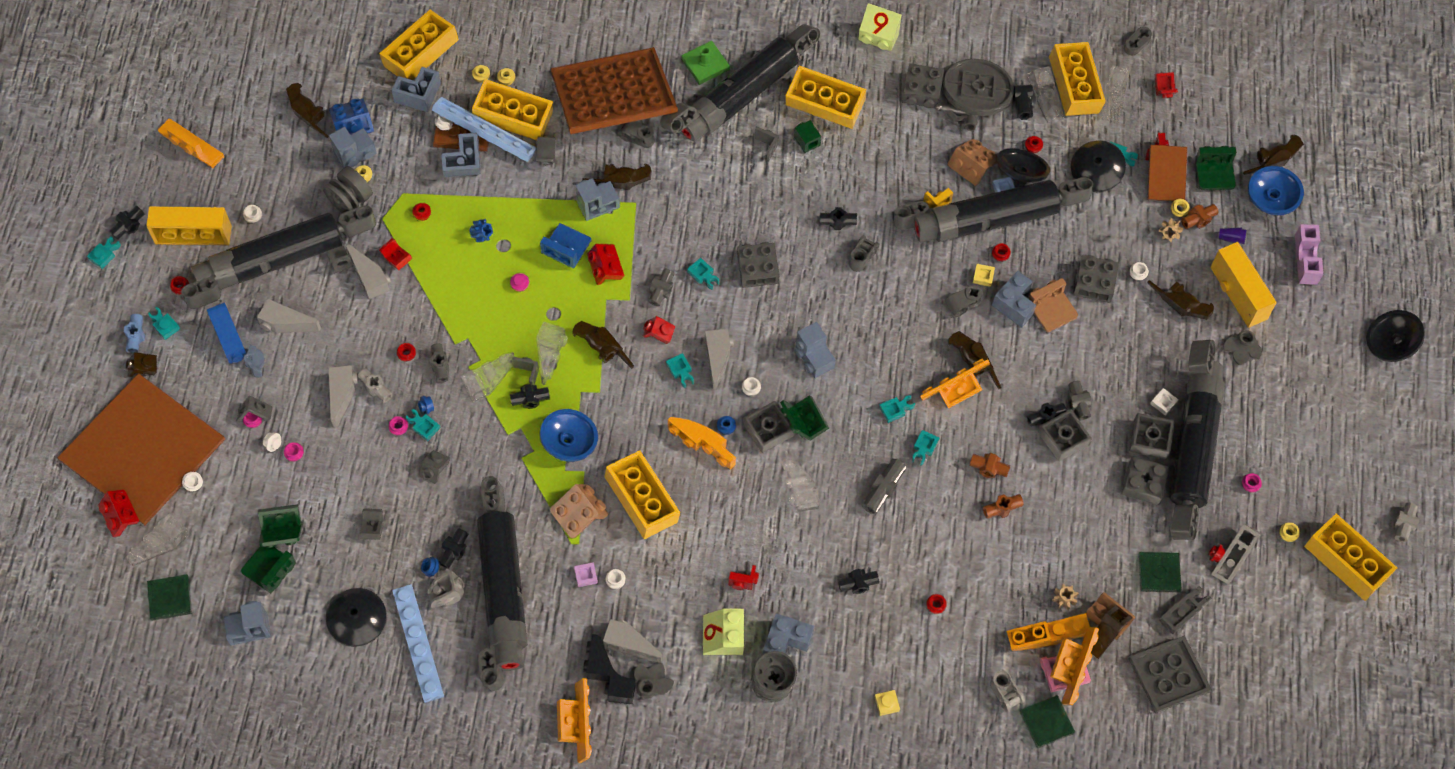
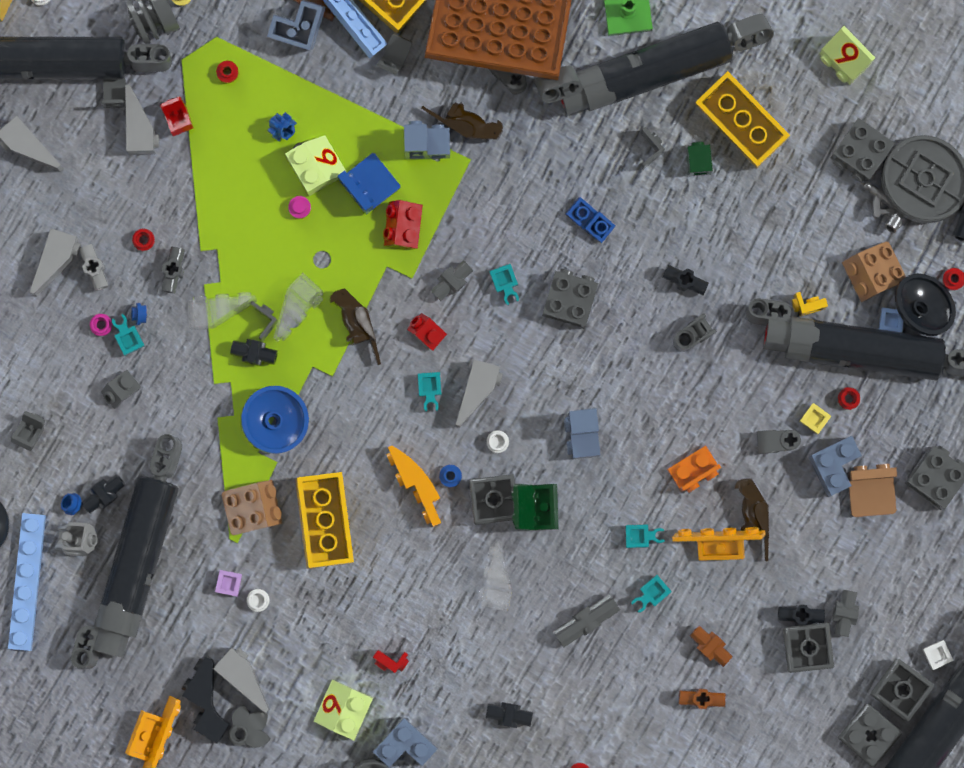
camera: 20 degrees right, 20 degrees up
none -> yellowish green slope [285,136,347,196]
none -> blue slope [565,197,615,243]
none -> orange bracket [667,445,721,493]

